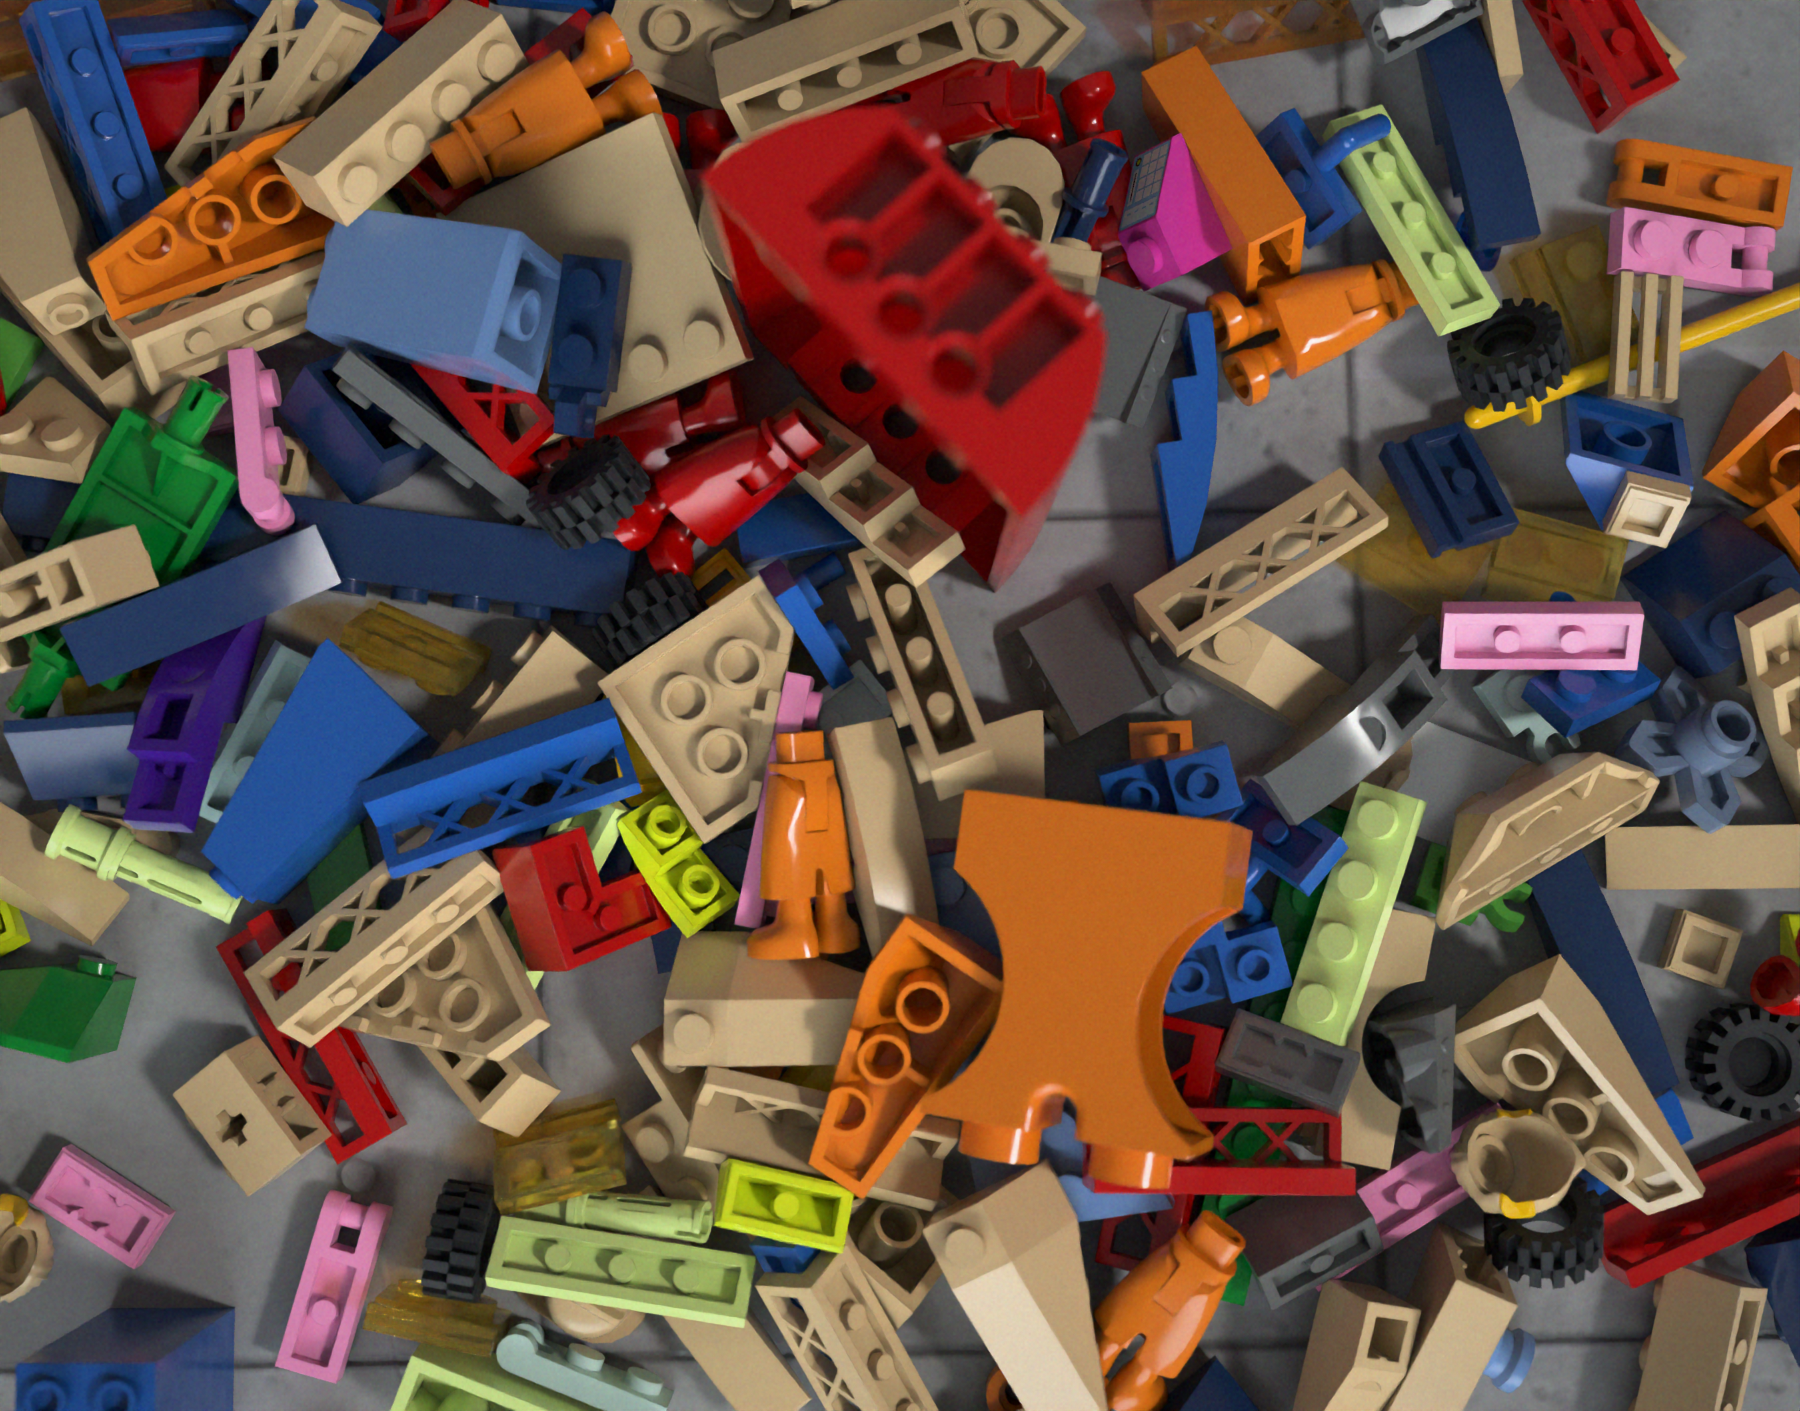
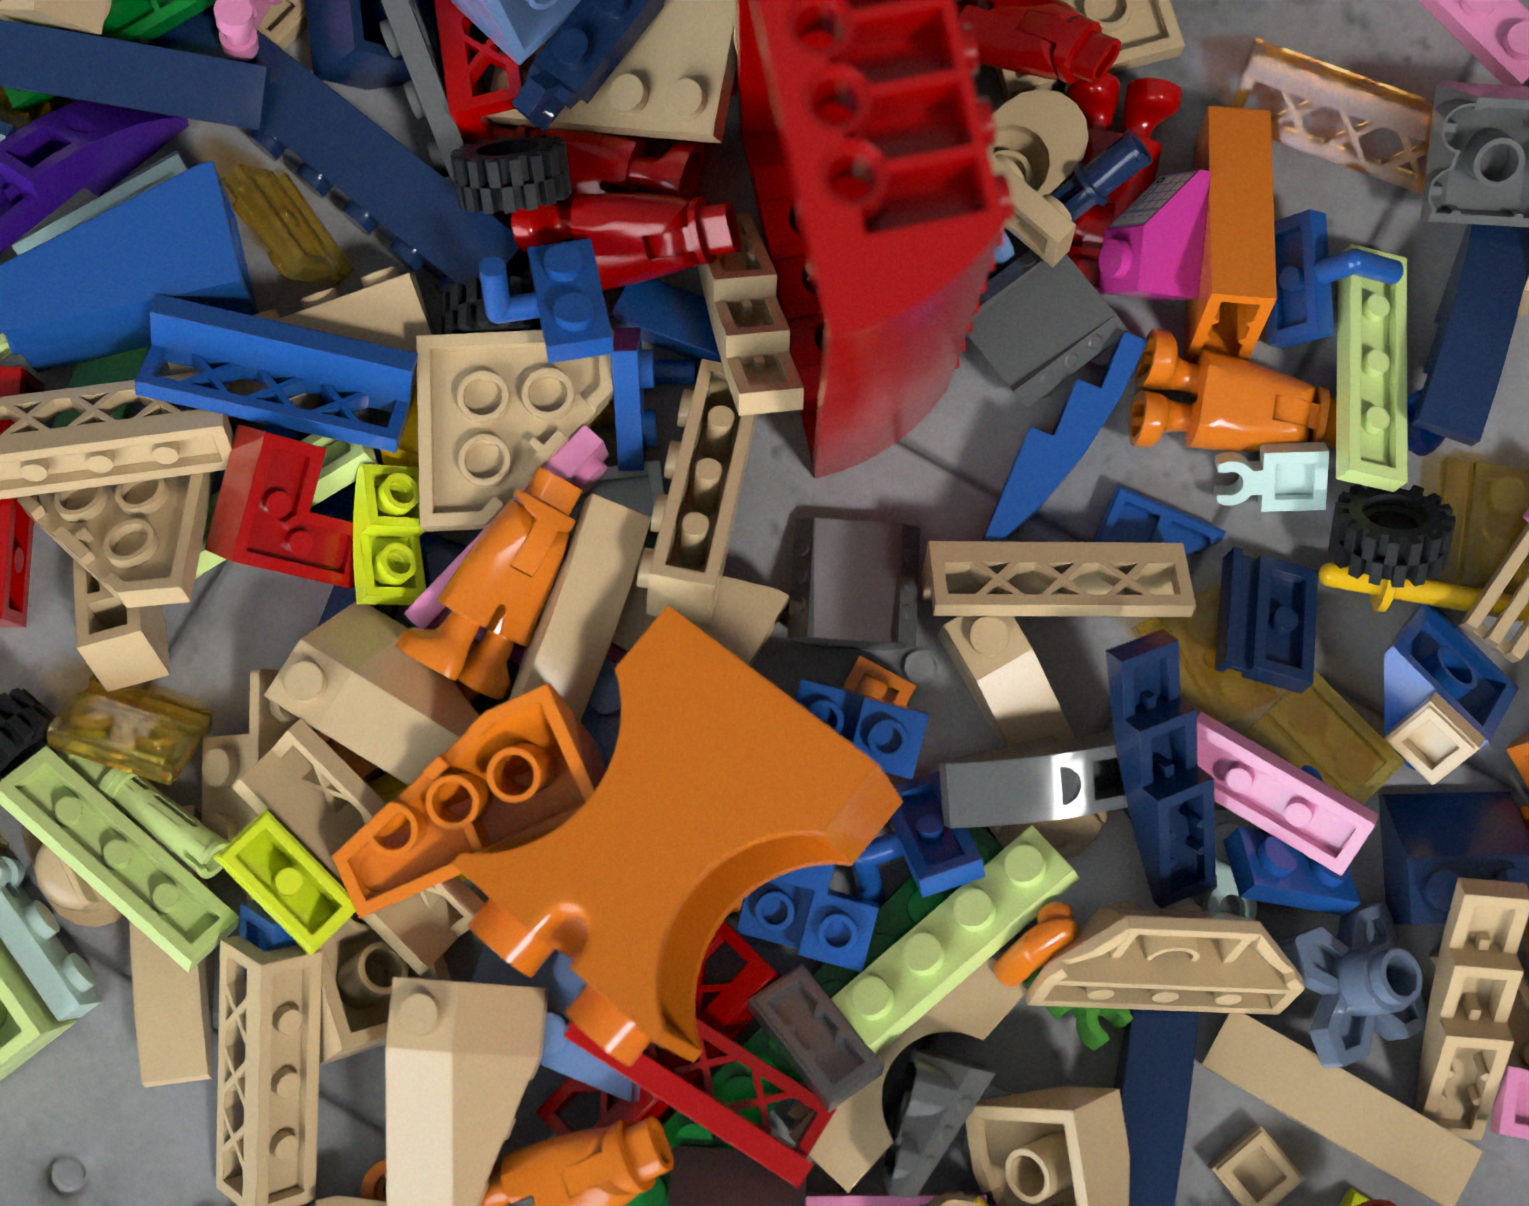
camera: 30 degrees right, 5 degrees down
none -> blue plate [479,238,614,363]
none -> orange arm [993,902,1079,987]
none -> blue tile [1092,485,1226,556]
none -> dark blue slope [1106,629,1216,909]
none -> light aqua plate [1214,442,1329,512]

